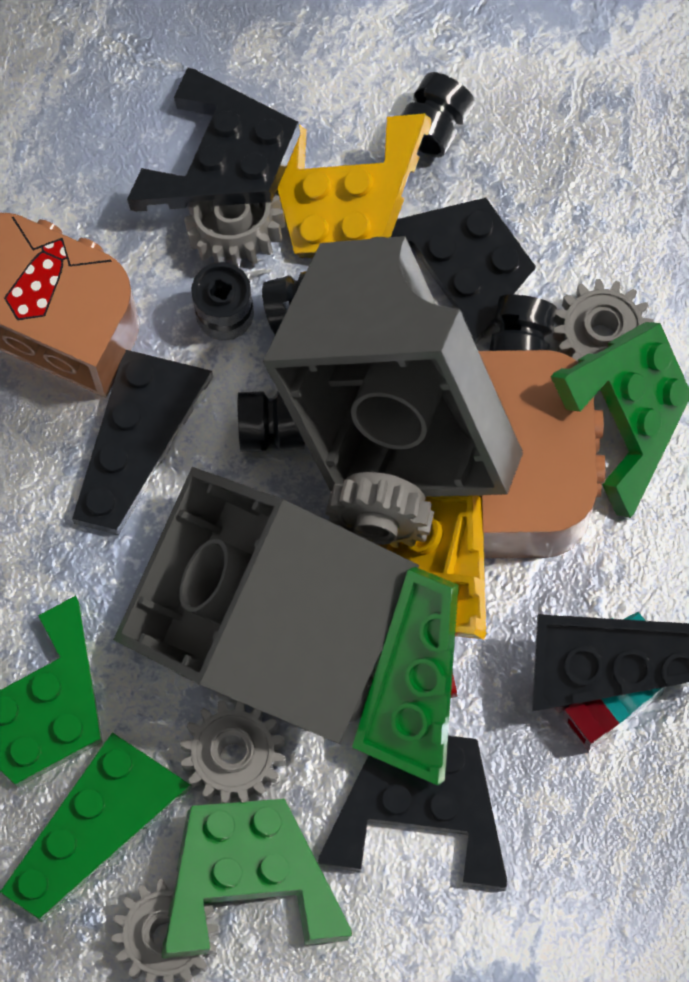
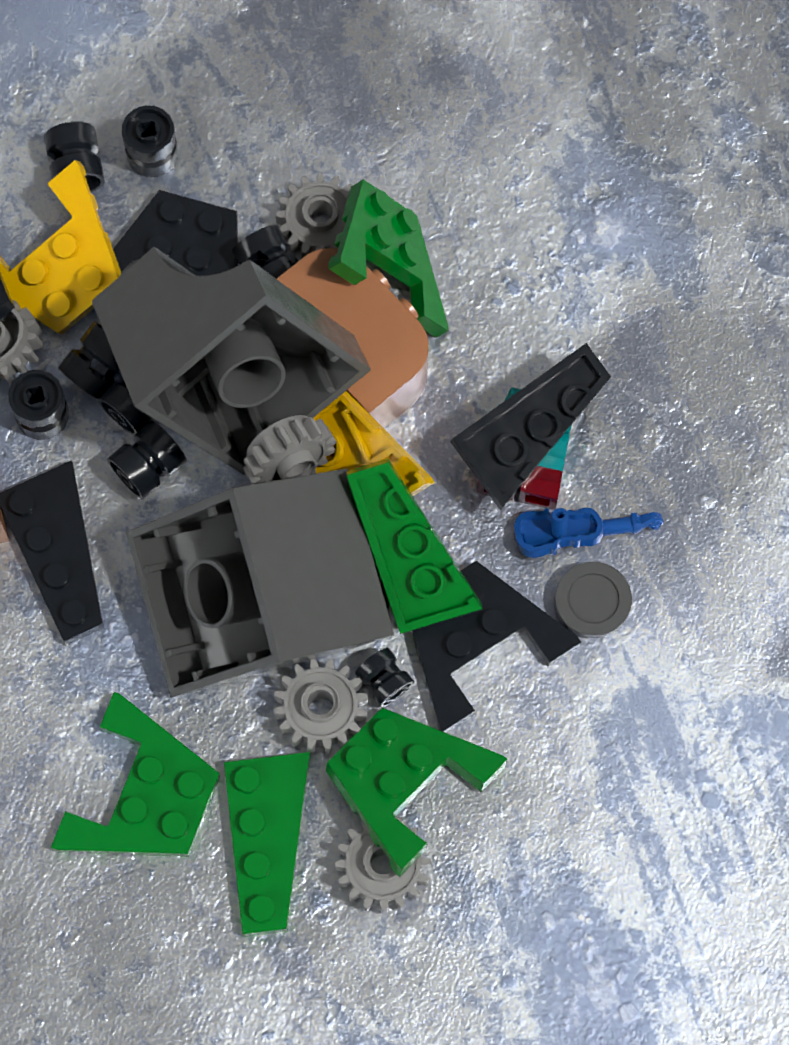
camera: 45 degrees left, 0 degrees up
none -> black wheel [122,106,178,177]
none -> black wheel [355,647,415,708]
none -> blue piece [514,508,664,558]
none -> dark grey piece [555,562,632,638]

